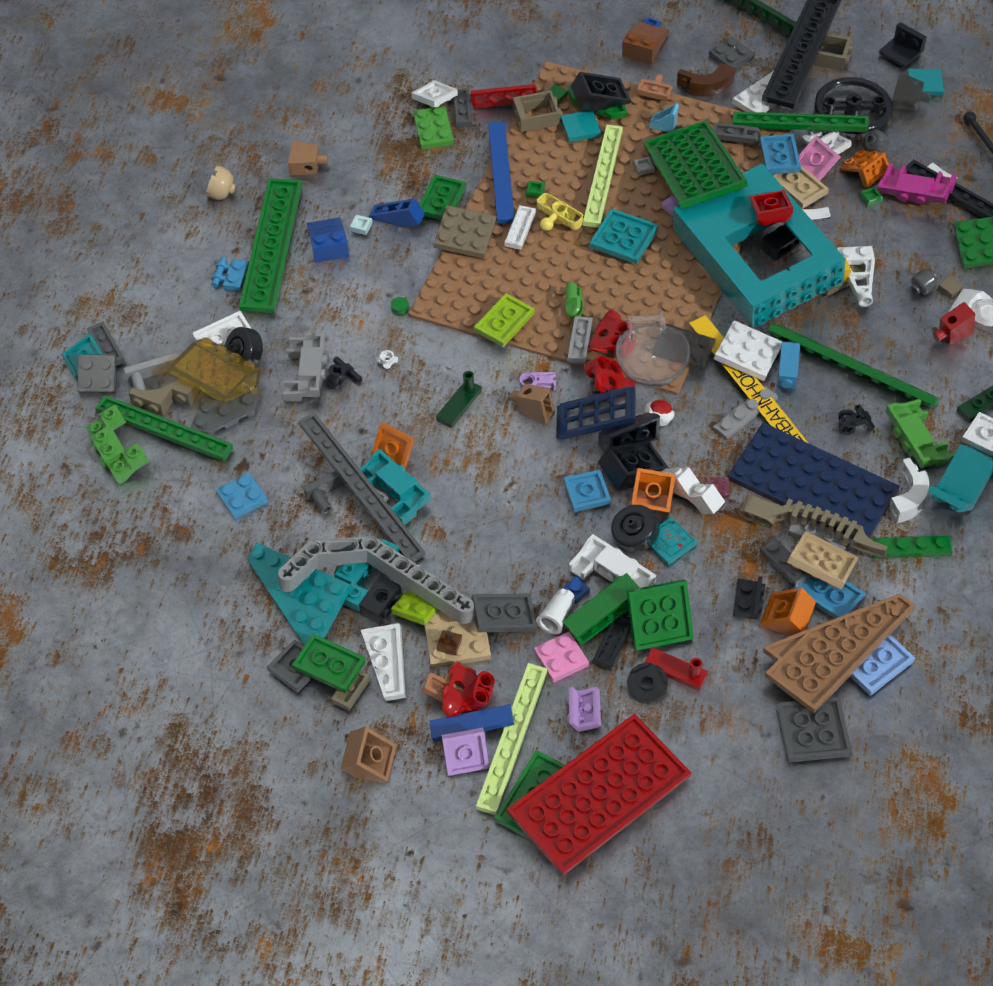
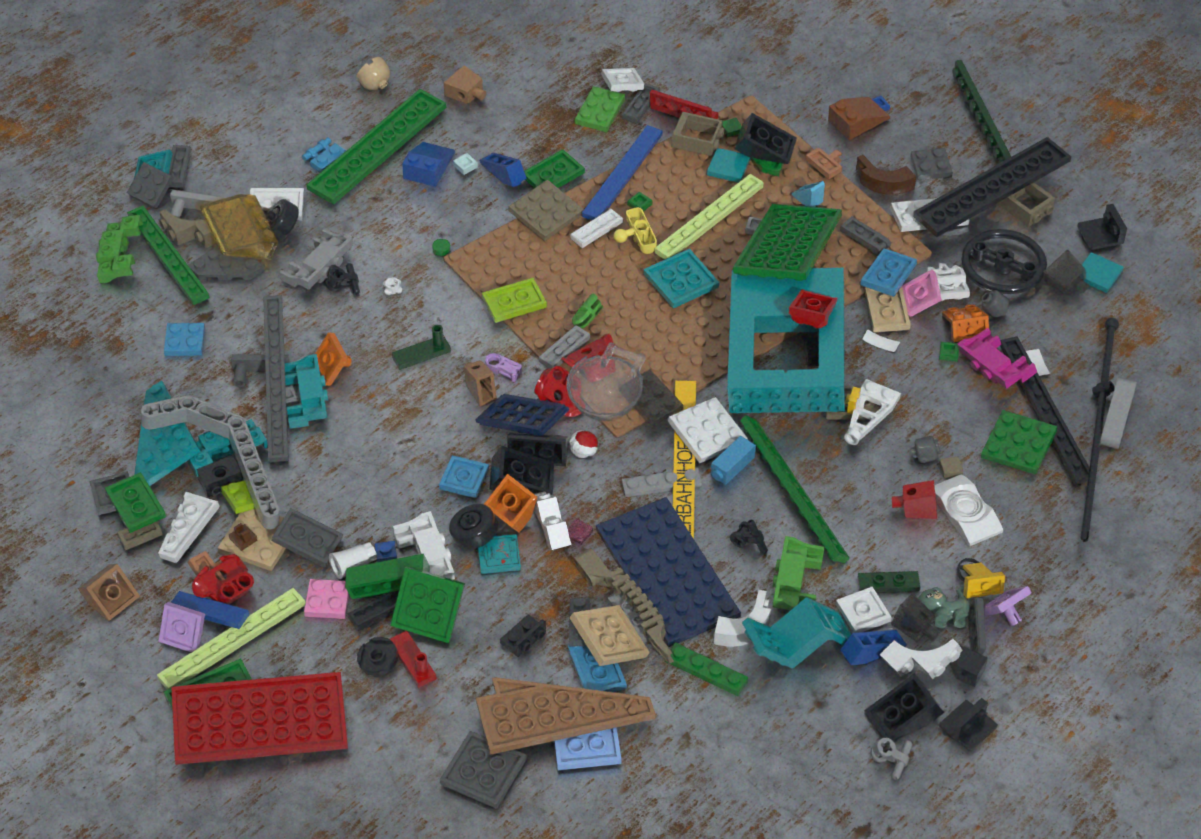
camera: 30 degrees right, 5 degrees down
lavender bracket [567,687,601,732] -> none
green plate [732,111,869,132] -> none
orange slope [759,587,816,636] -> none

